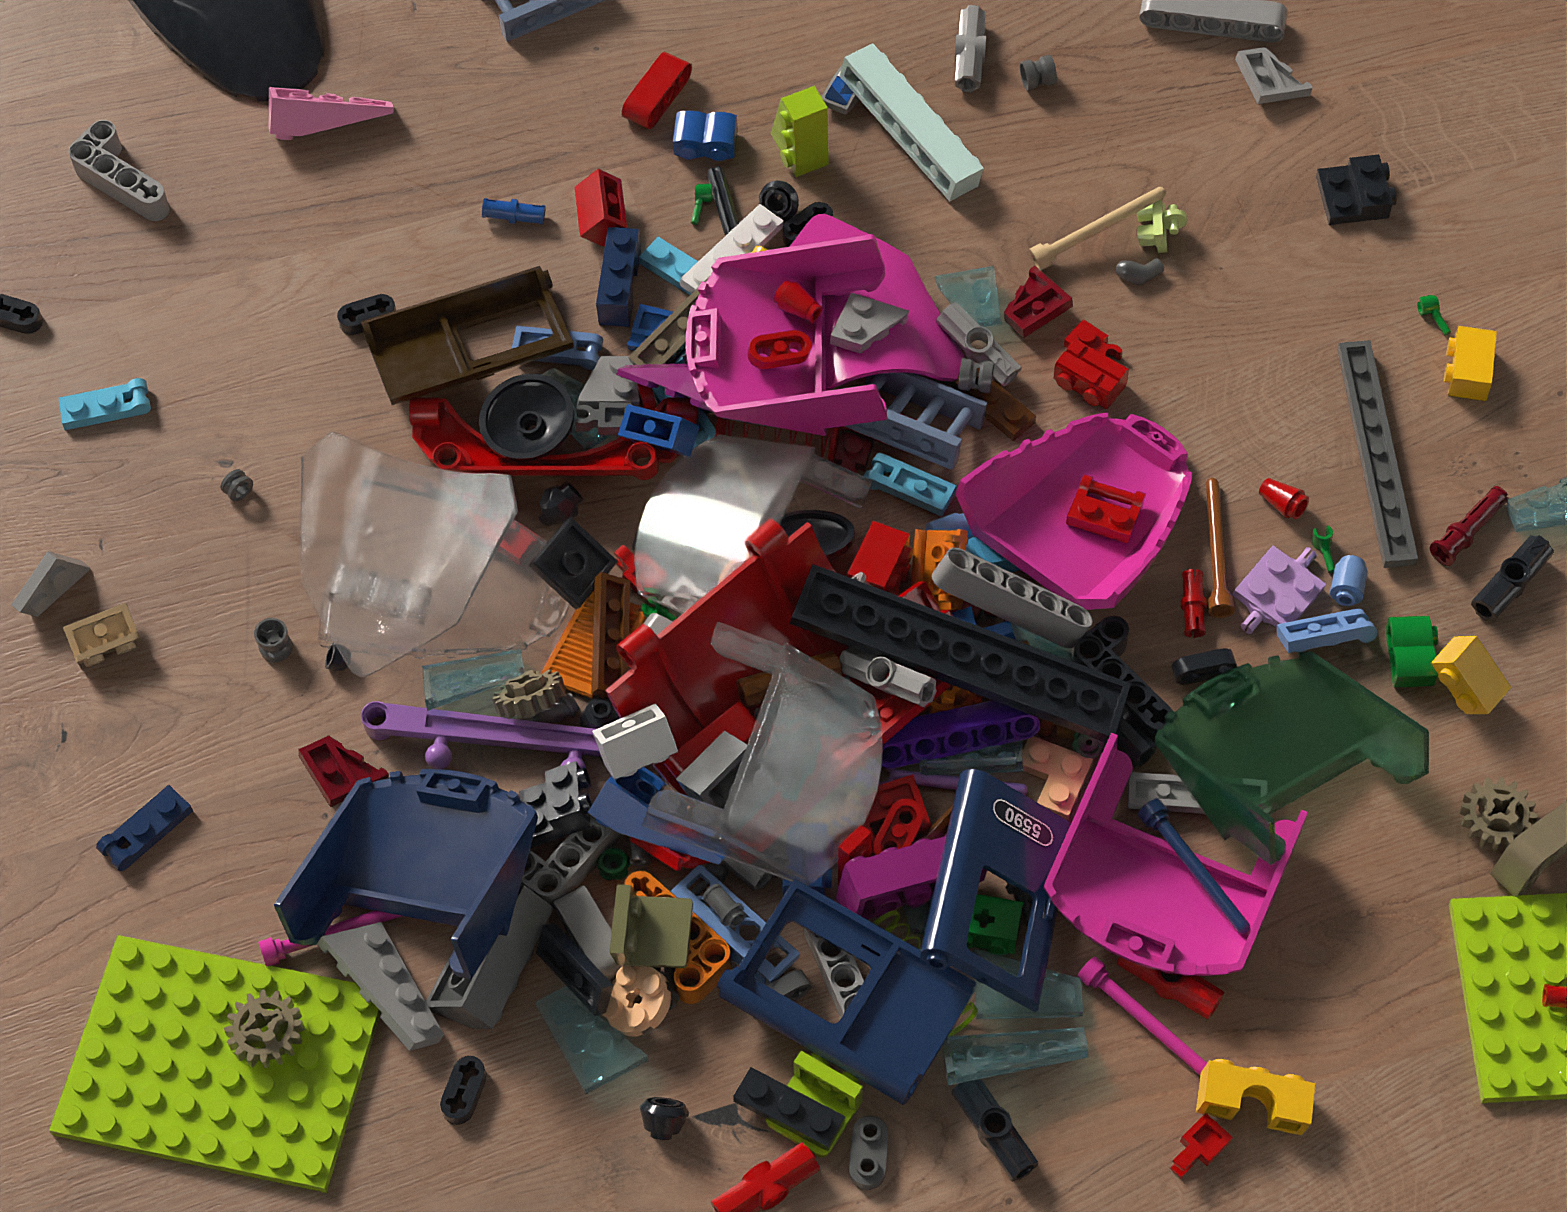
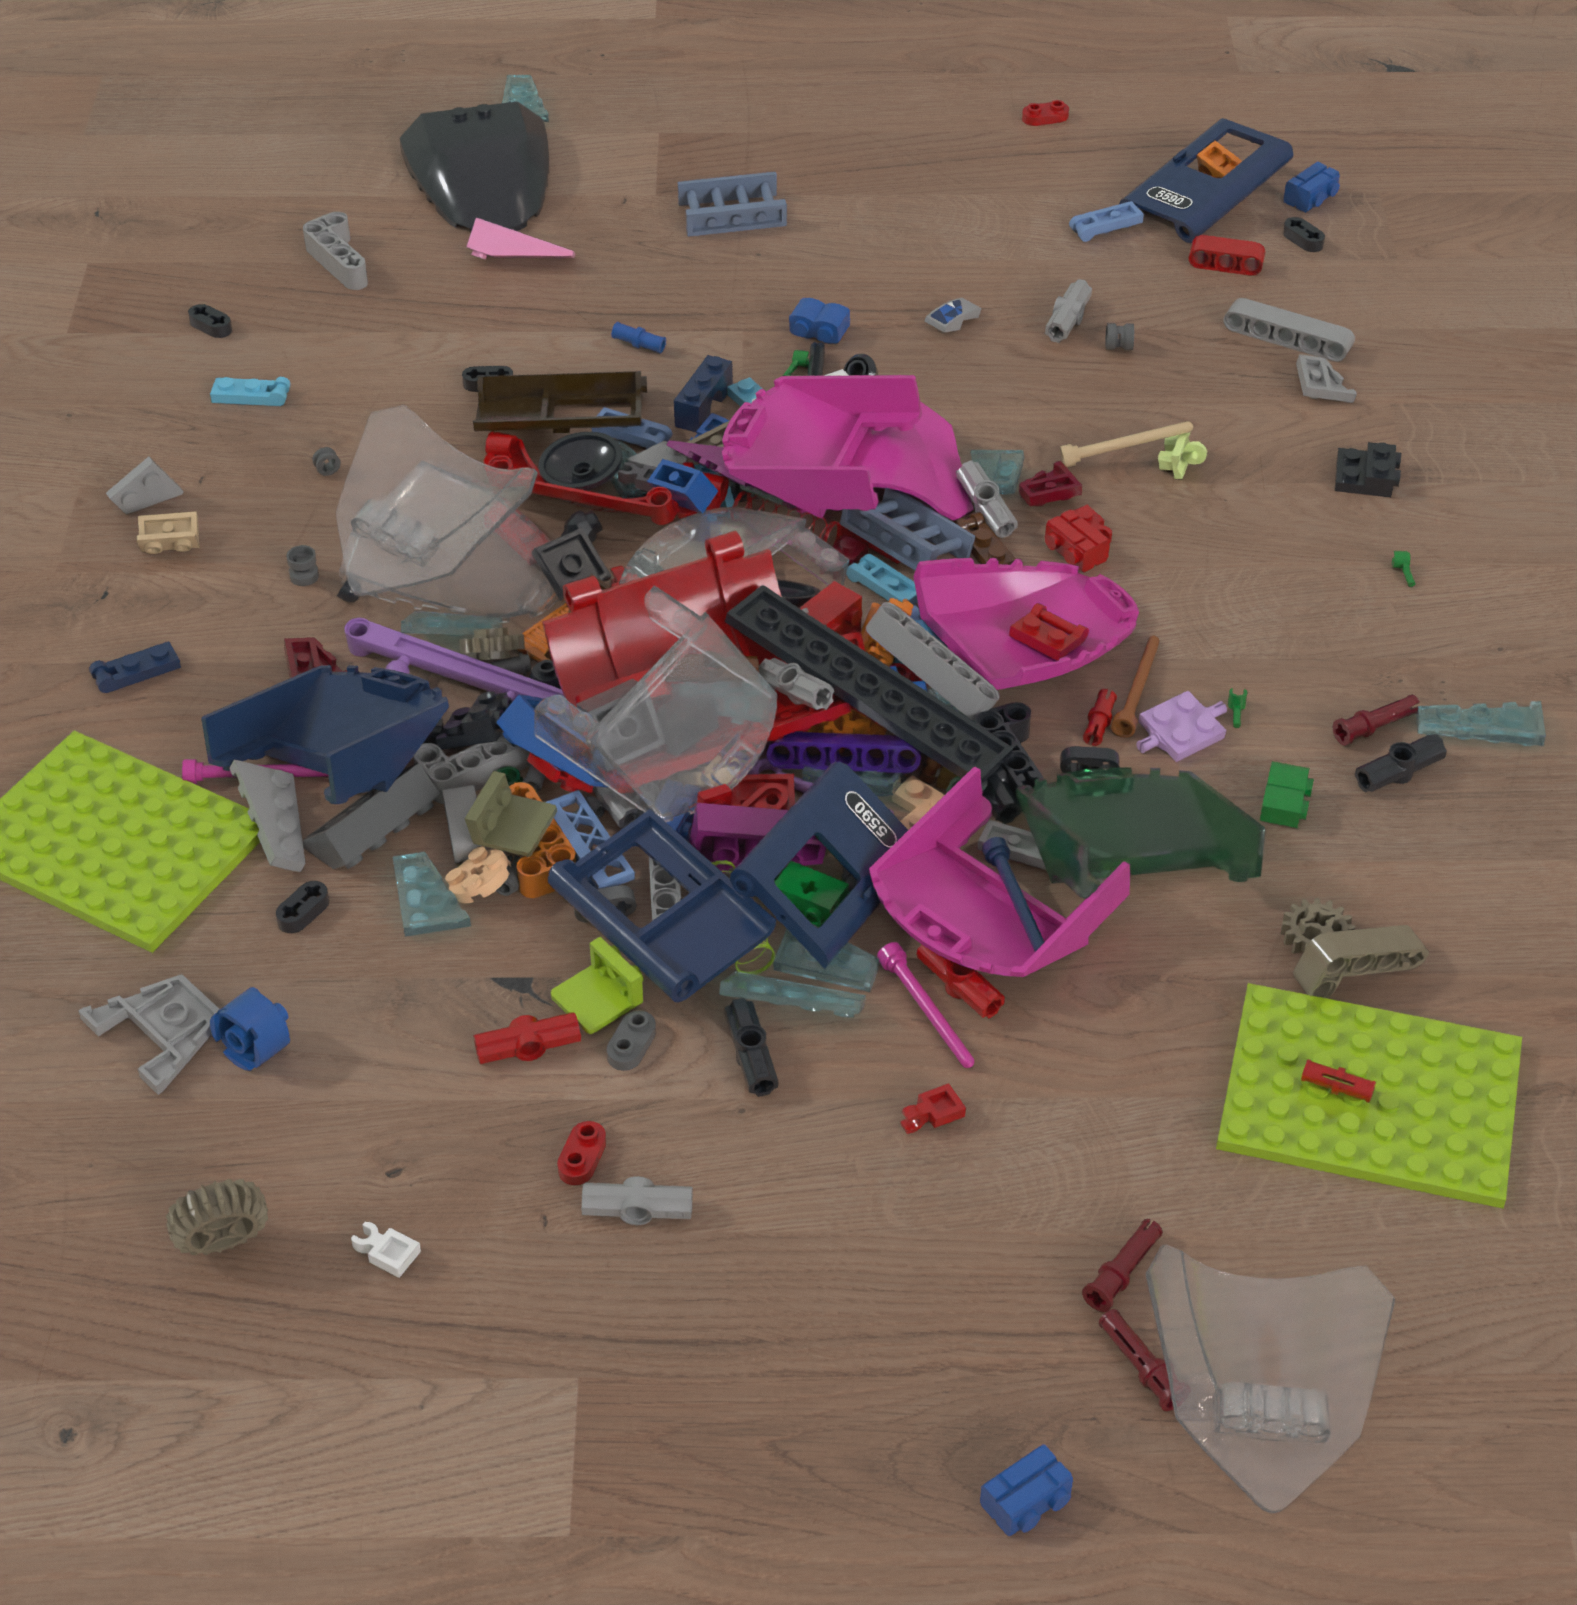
camera: 15 degrees right, 15 degrees down
dark tan gear [224,990,305,1068] -> none
black plate [536,923,614,1016] -> none
red brick [574,169,627,247] -> none
white brick [592,703,678,780] -> none
red beam [621,51,692,129] -> none
black cone [640,1097,689,1140] -> none
dark grey pin [703,884,746,928] -> none
black plate [733,1067,845,1151] -> none
red plate [747,330,812,369] -> none
lime wedge [771,85,829,177] -> none
red cone [774,281,823,323] -> none
light grey wing [830,293,909,353] -> none
light aqua brick [840,43,984,202] -> none
dark grey wheel [958,358,994,394] -> none
dark grey arm [1116,258,1164,285] -> none
yellow arch [1196,1059,1316,1136] -> none
red cone [1259,478,1309,520] -> none
medium blue plate [1277,608,1378,653] -> none
medium blue brick [1330,555,1368,606] -> none
dark grey plate [1337,340,1418,568] -> none
yellow brick [1431,636,1512,714] -> none
yellow brick [1444,326,1497,401] -> none

